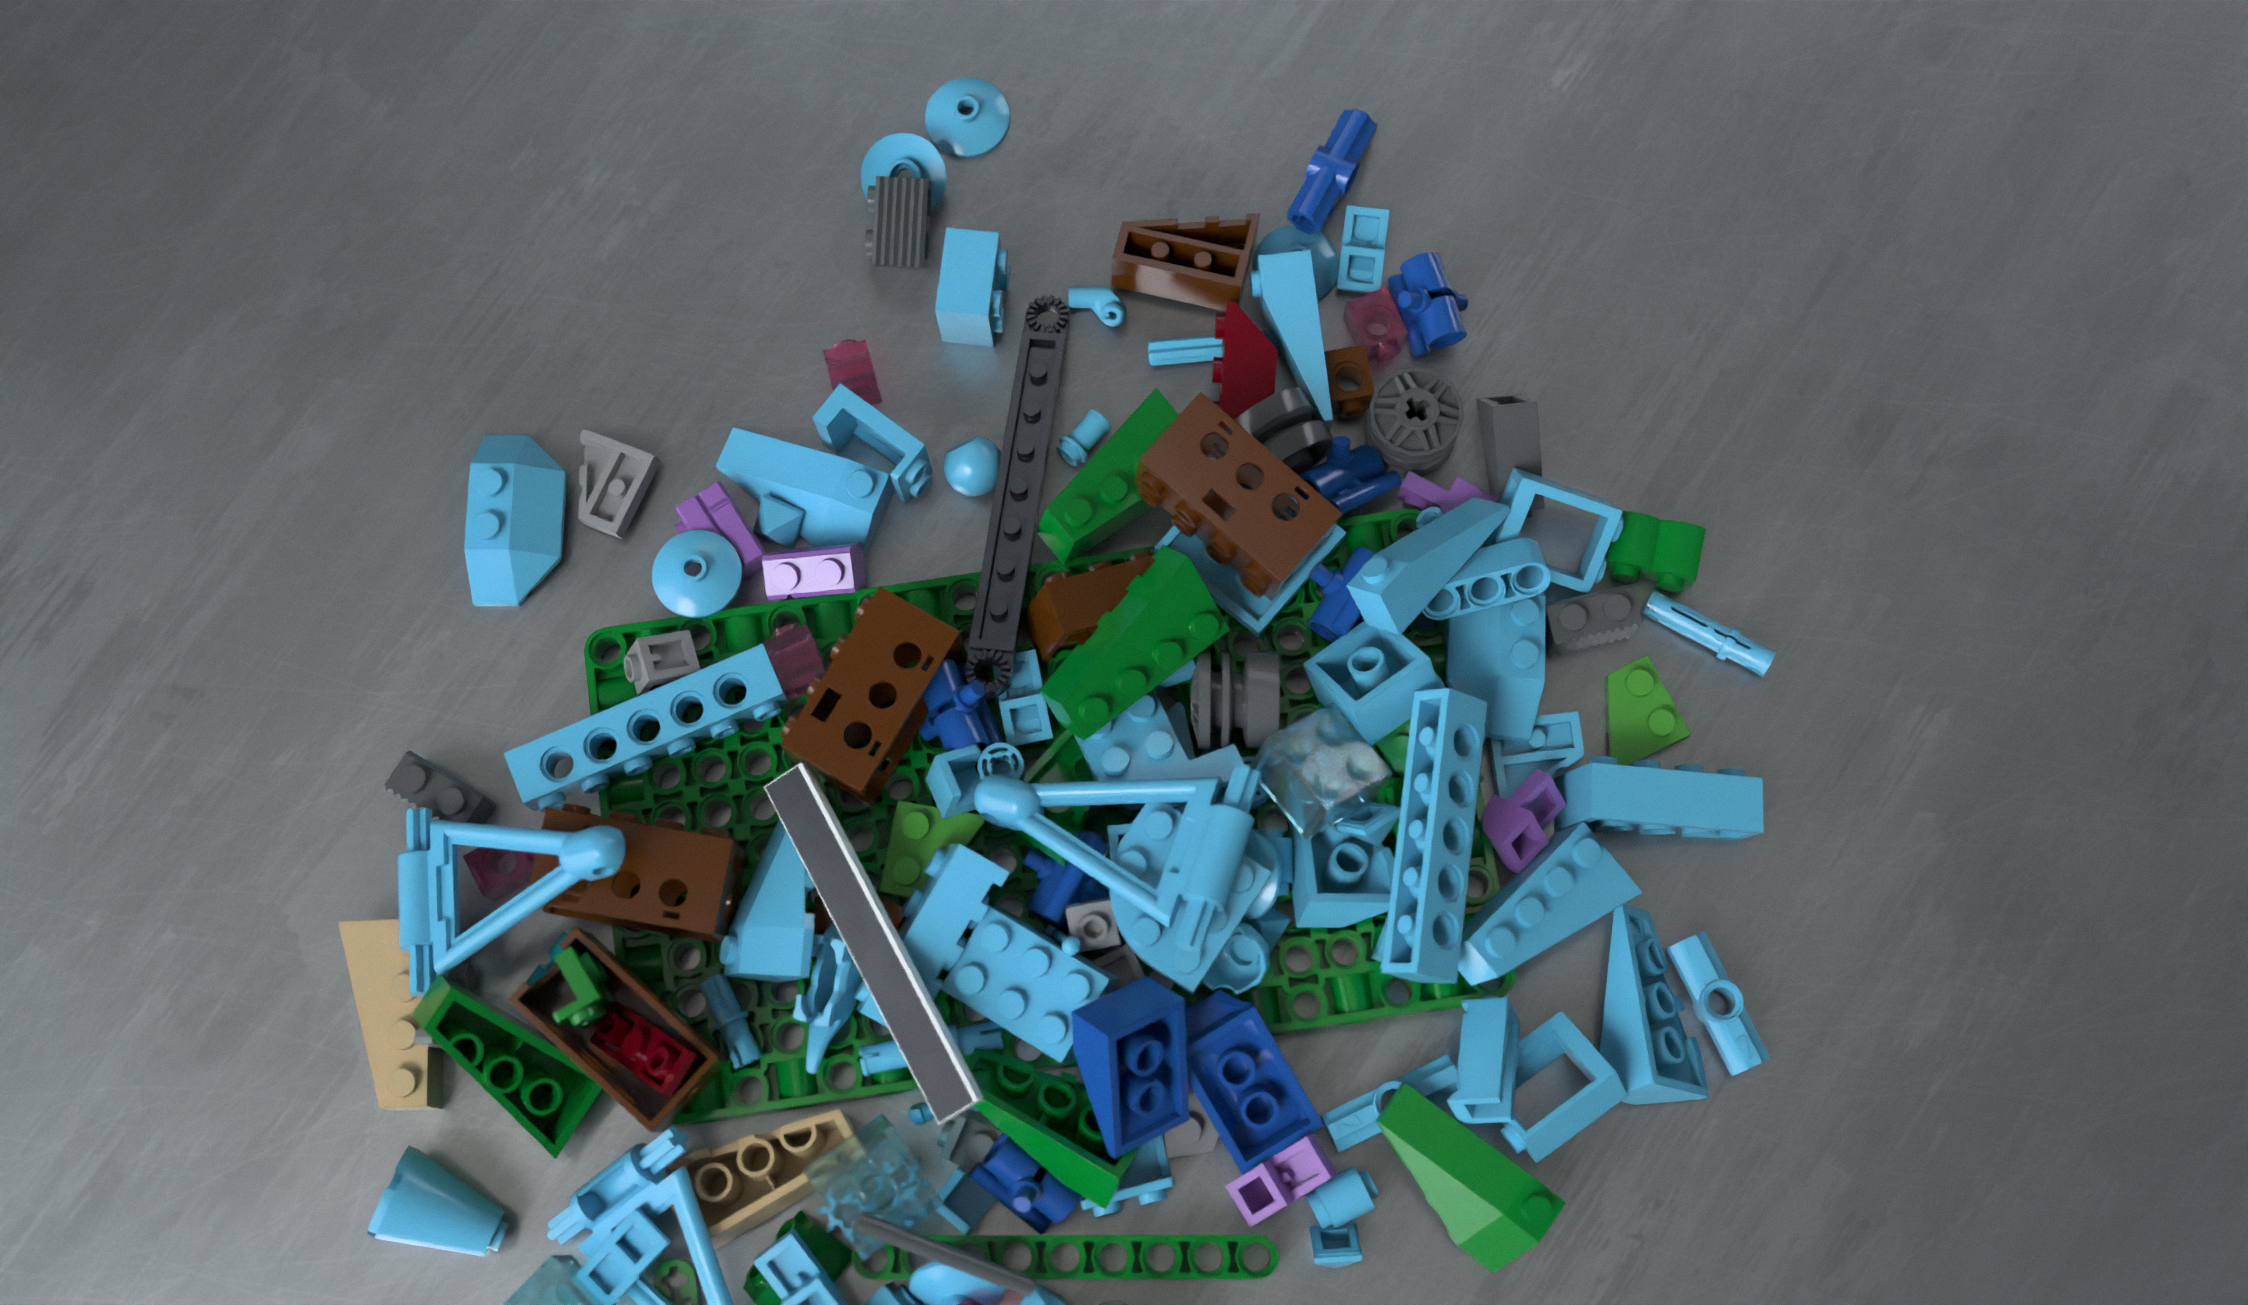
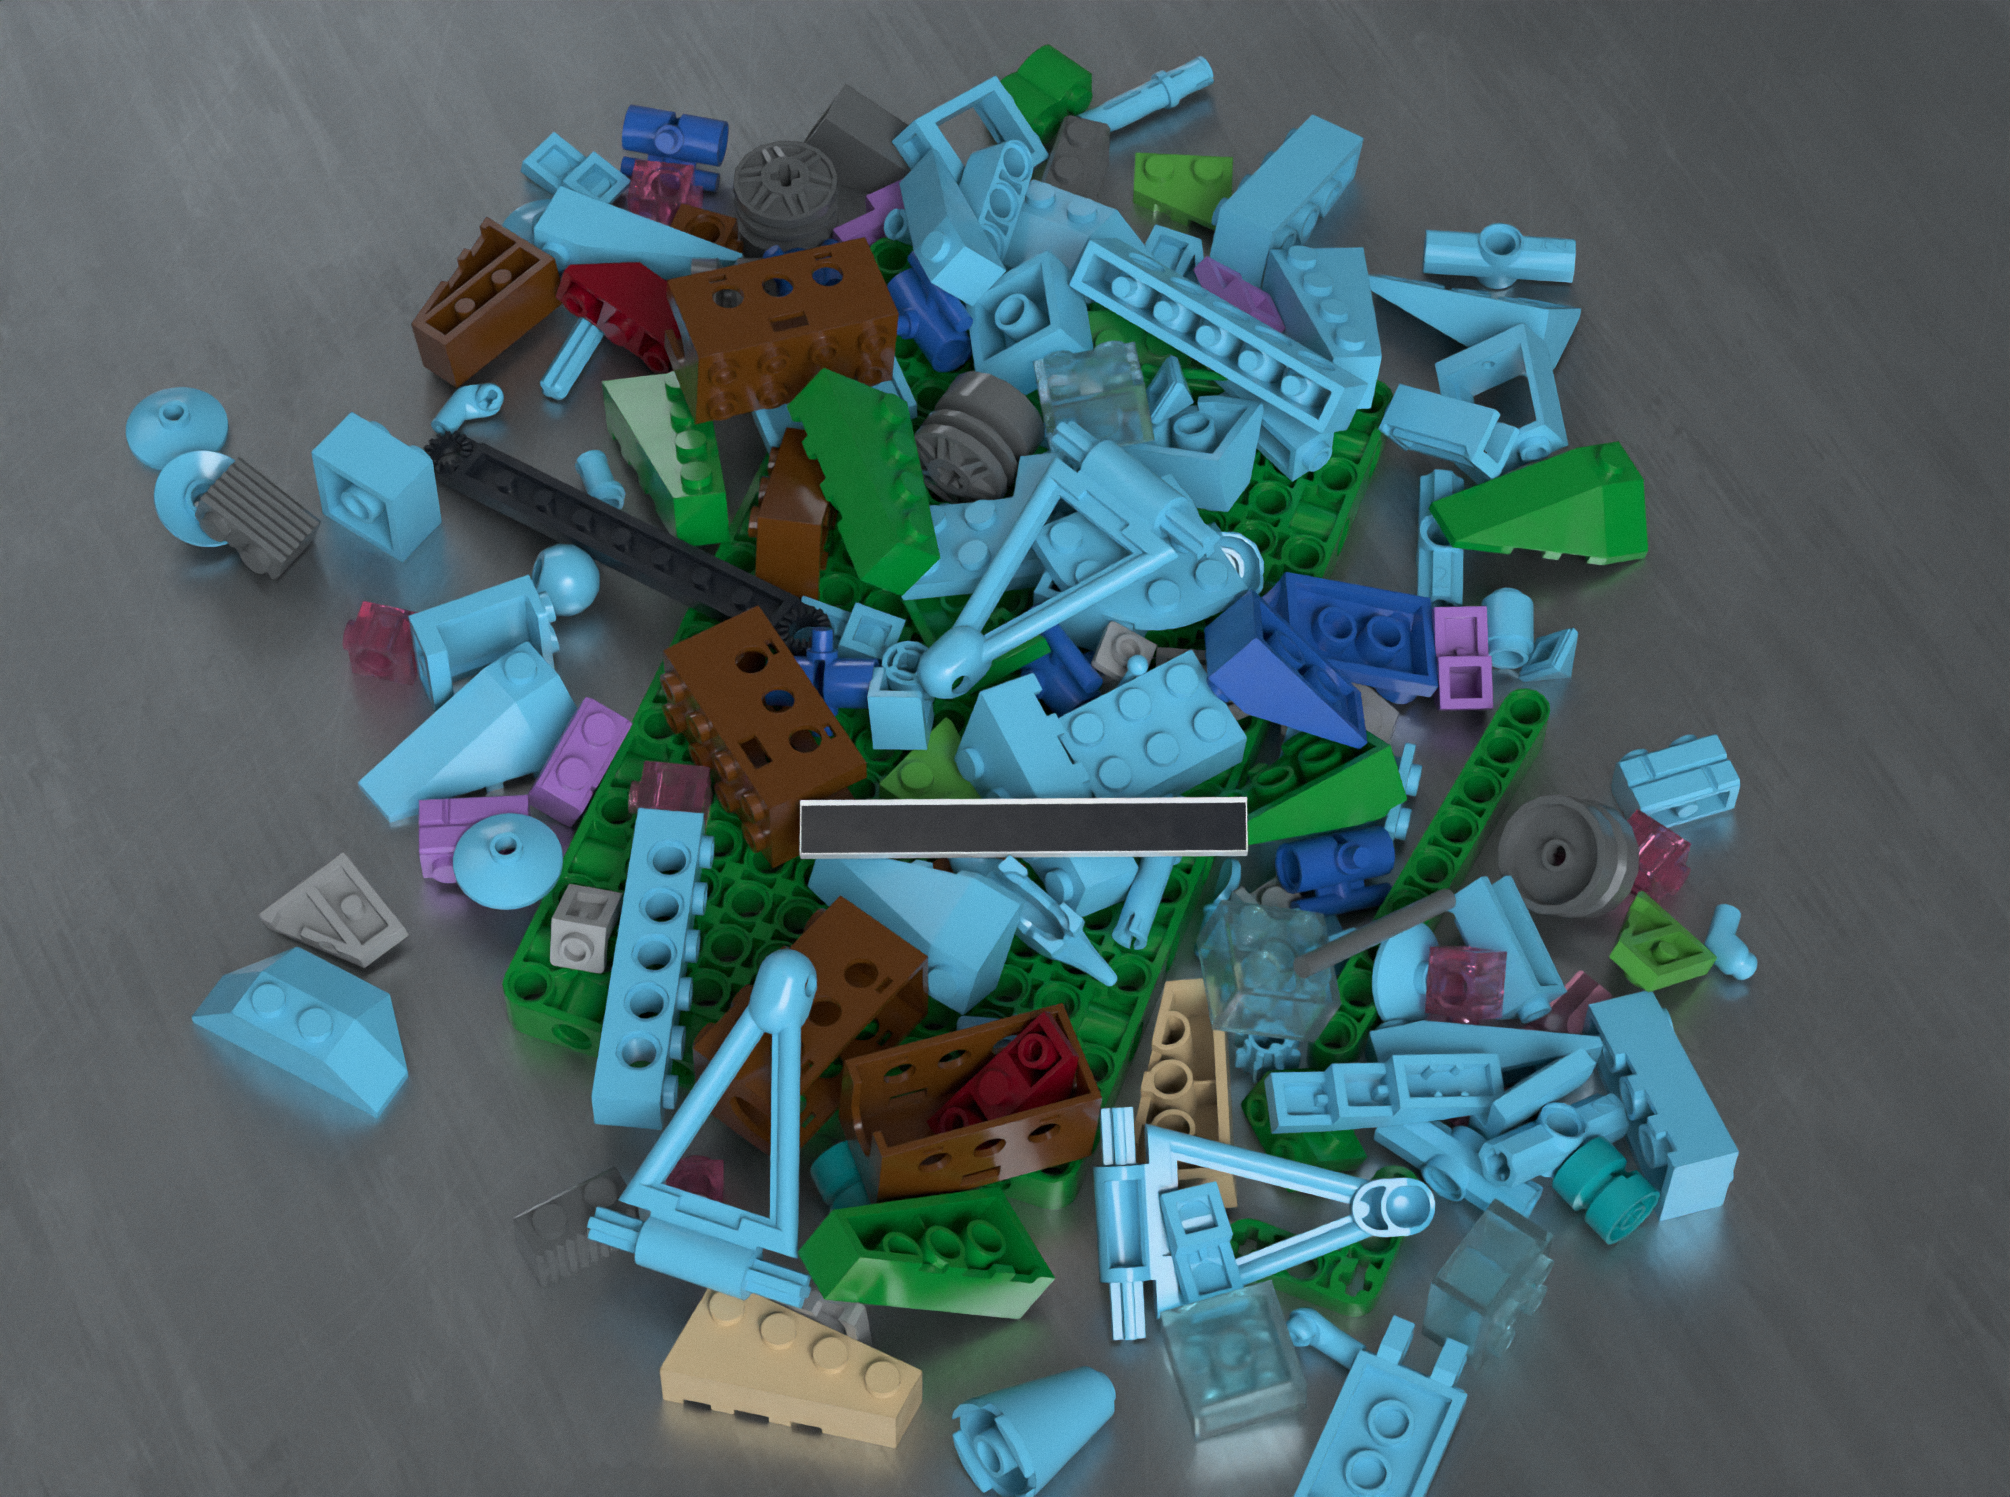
camera: 65 degrees left, 20 degrees down
green bracket [552,947,615,1029] -> none
medium azure slope [753,494,805,549] -> none
blue piece [1287,108,1377,234] -> none

